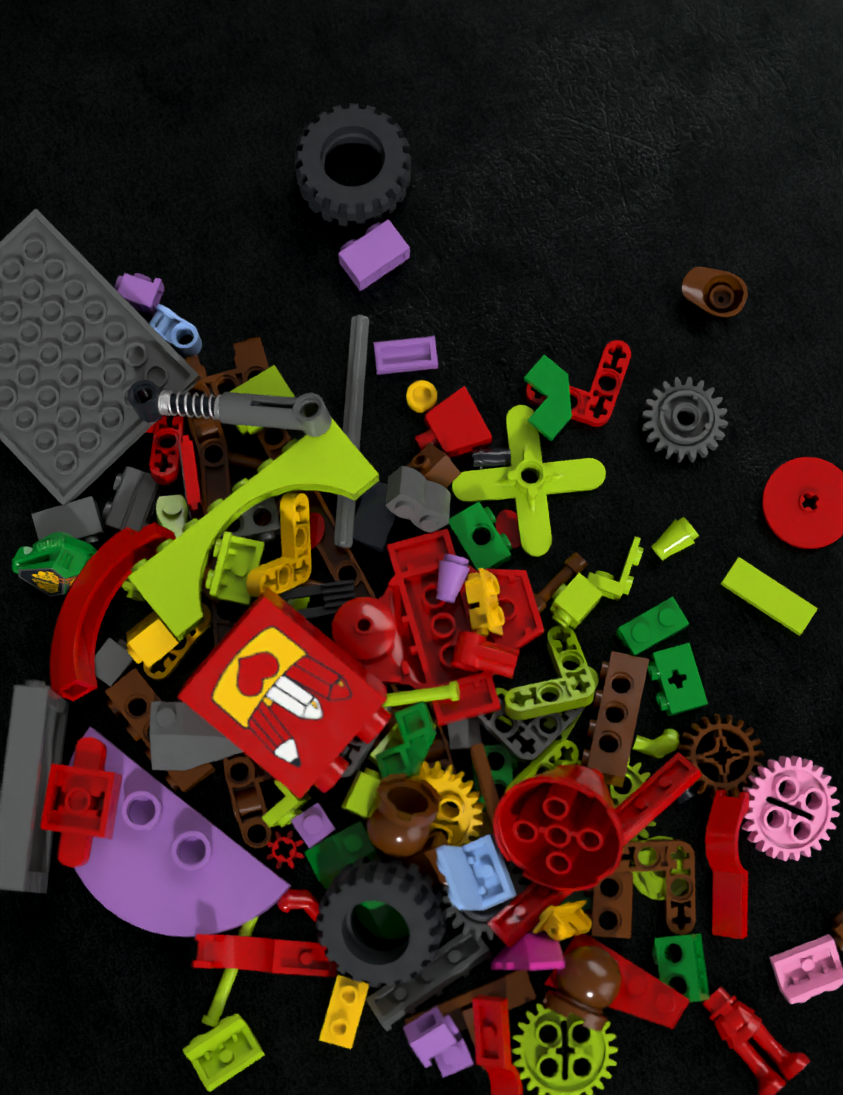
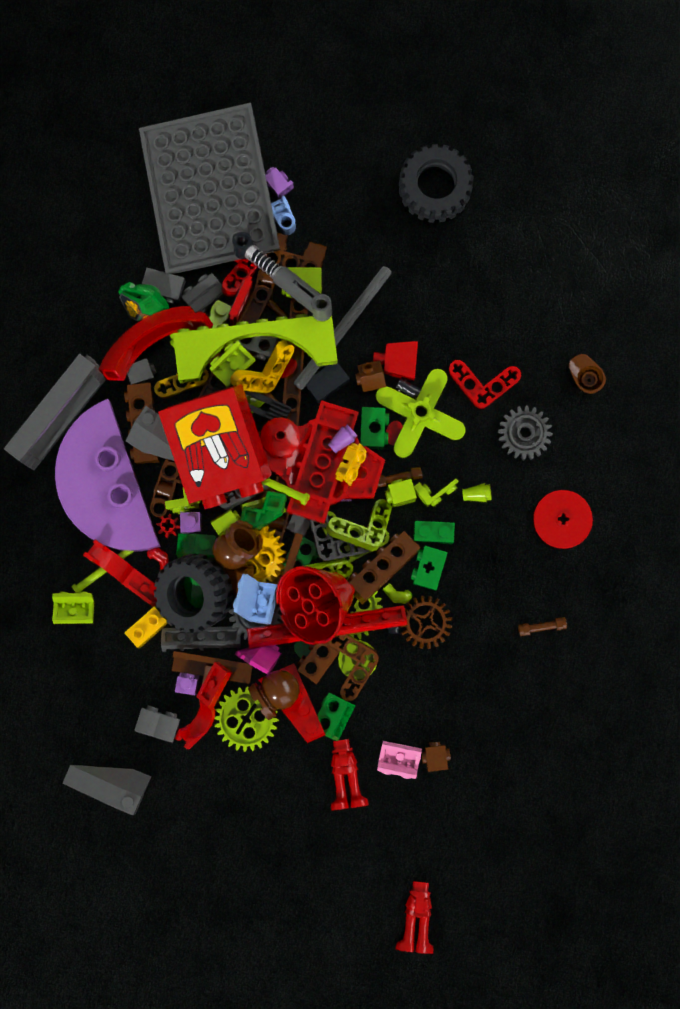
camera: 35 degrees right, 5 degrees up
red brick [40,737,123,867] -> none
yellow brick [126,611,179,668] -> none
medium lavender brick [339,219,410,291] -> none
medium lavender tile [374,336,438,375] -> none
dark grey brick [386,466,451,533] -> none
medium lavender brick [403,1006,459,1068] -> none
yellow tile [406,380,437,413] -> none
red piece [451,631,520,678] -> none
green tile [524,355,572,441] -> none
yellow hinge [533,900,592,941] -> none
red piece [705,789,749,939] -> none
lime tile [721,557,818,636] -> none
bright pink gear [741,756,840,861] -> none

